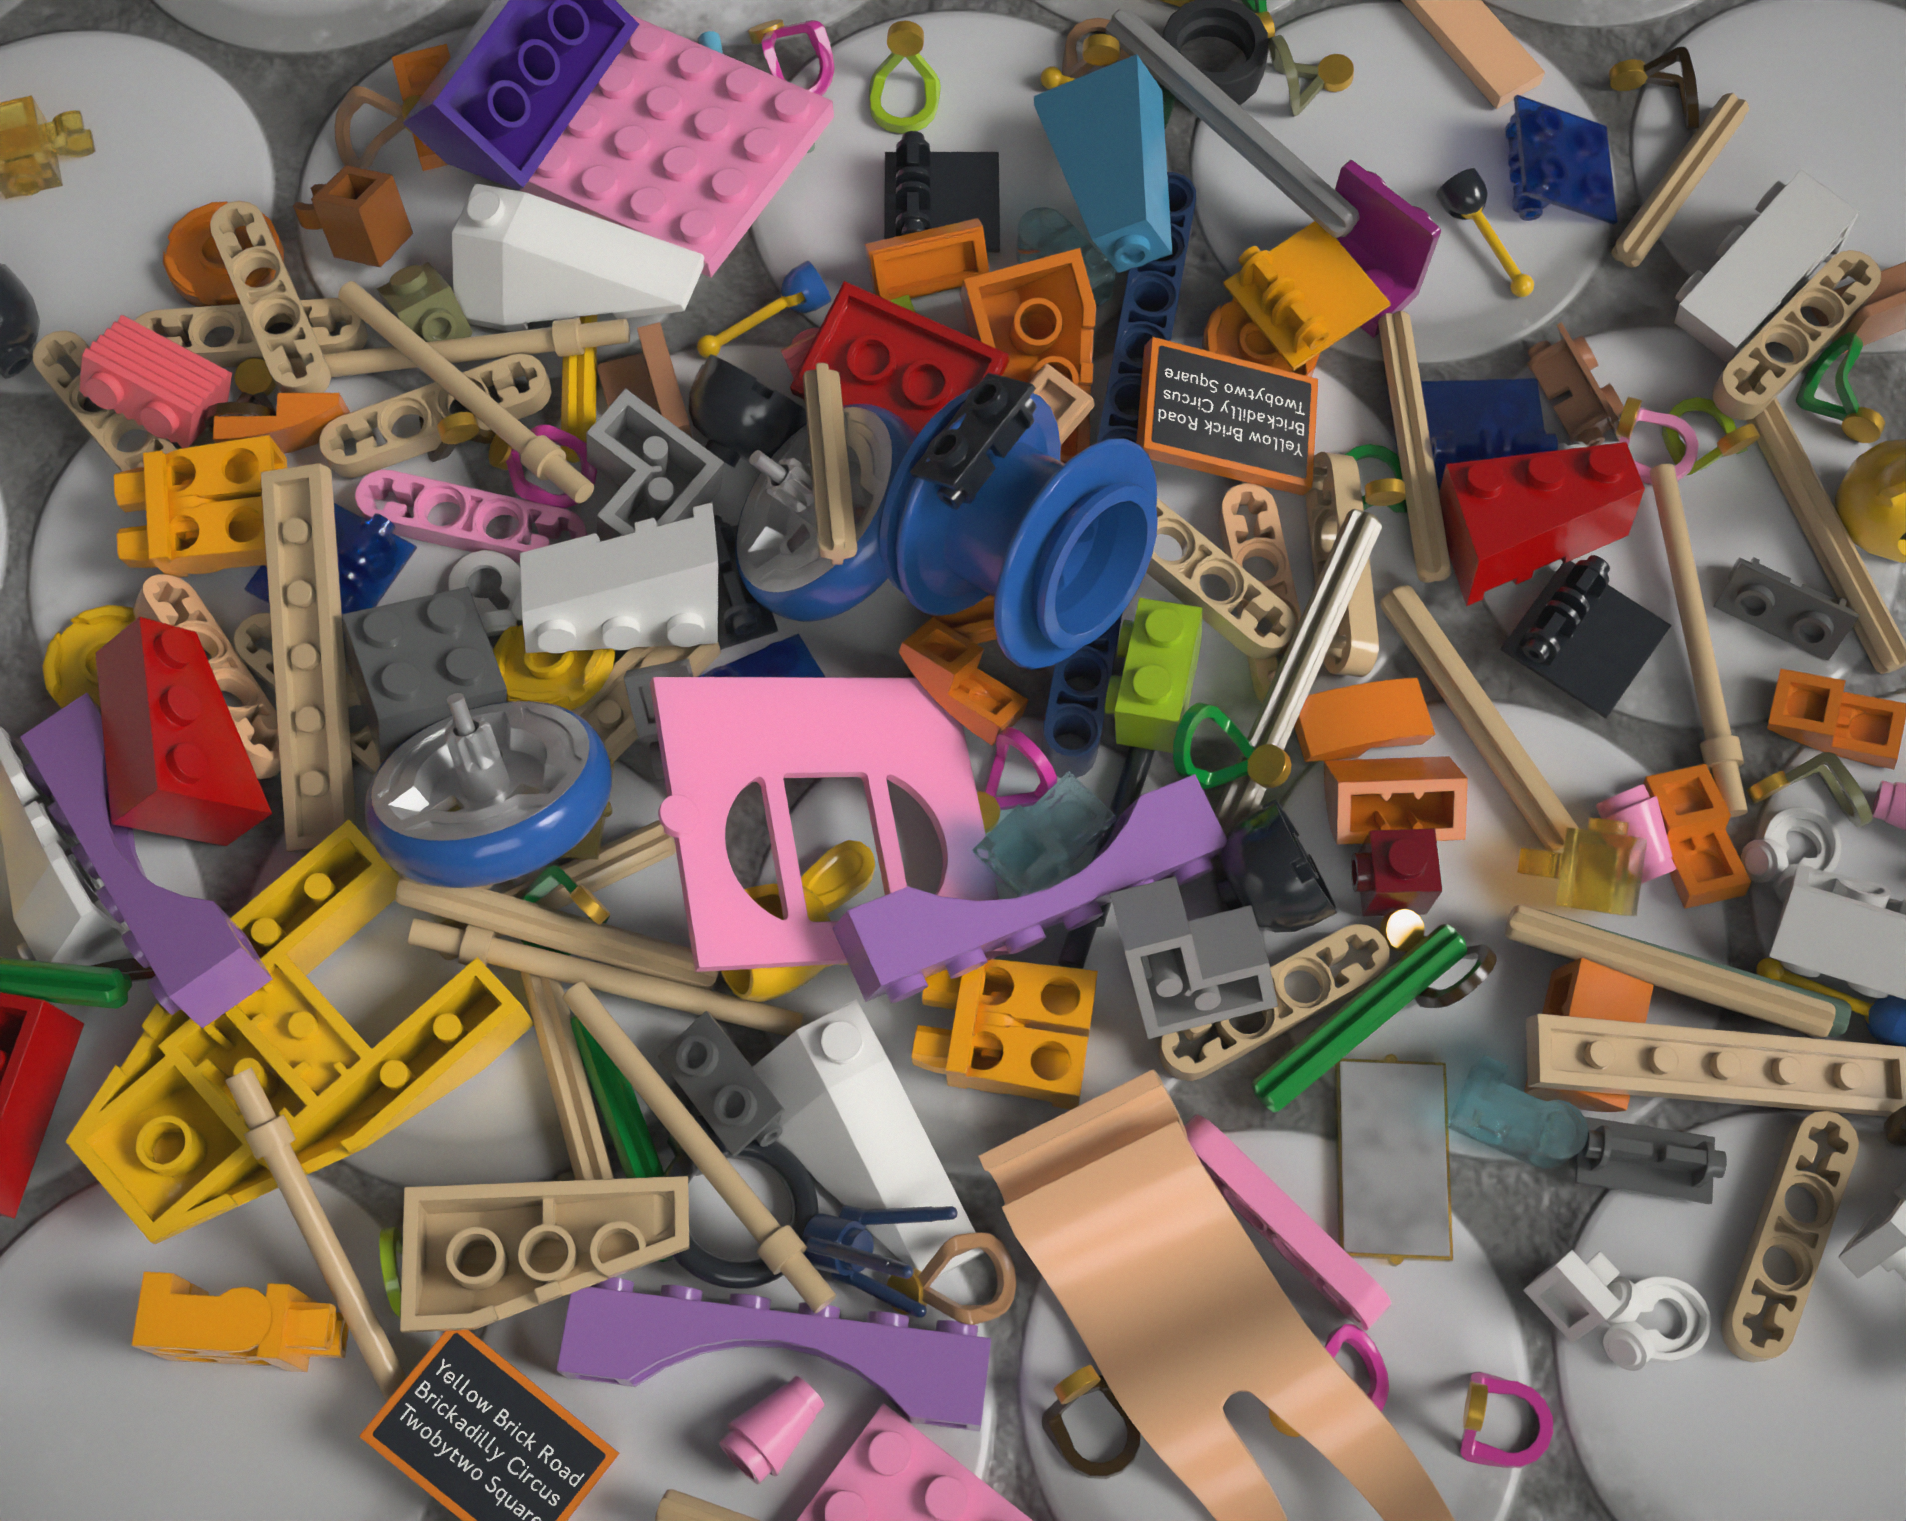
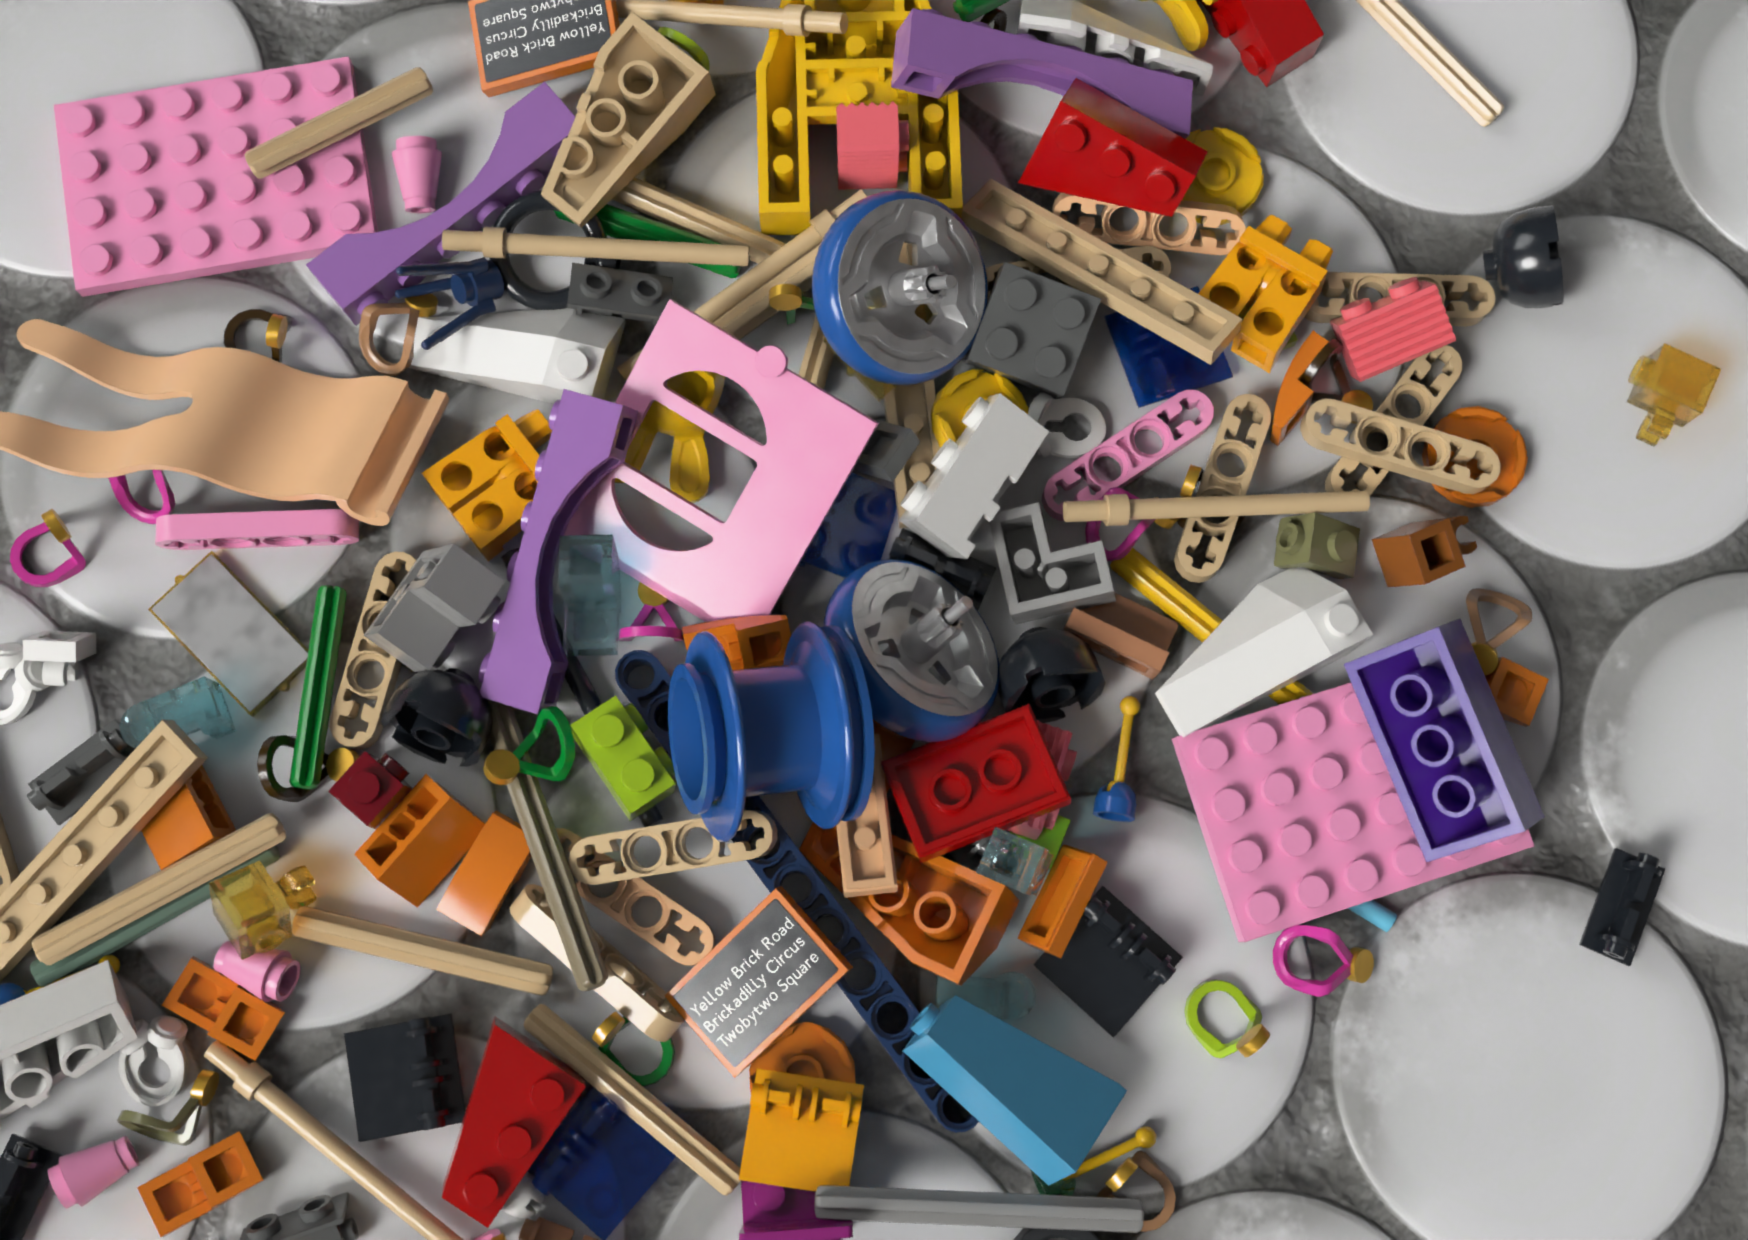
camera: 130 degrees right, 10 degrees up
tan bar [289,318,630,379] -> none
tan axle [803,363,858,565] -> none
black hinge [910,373,1037,510] -> none
none -> coral brick [836,101,909,190]
none -> clear light blue leg [976,827,1054,896]

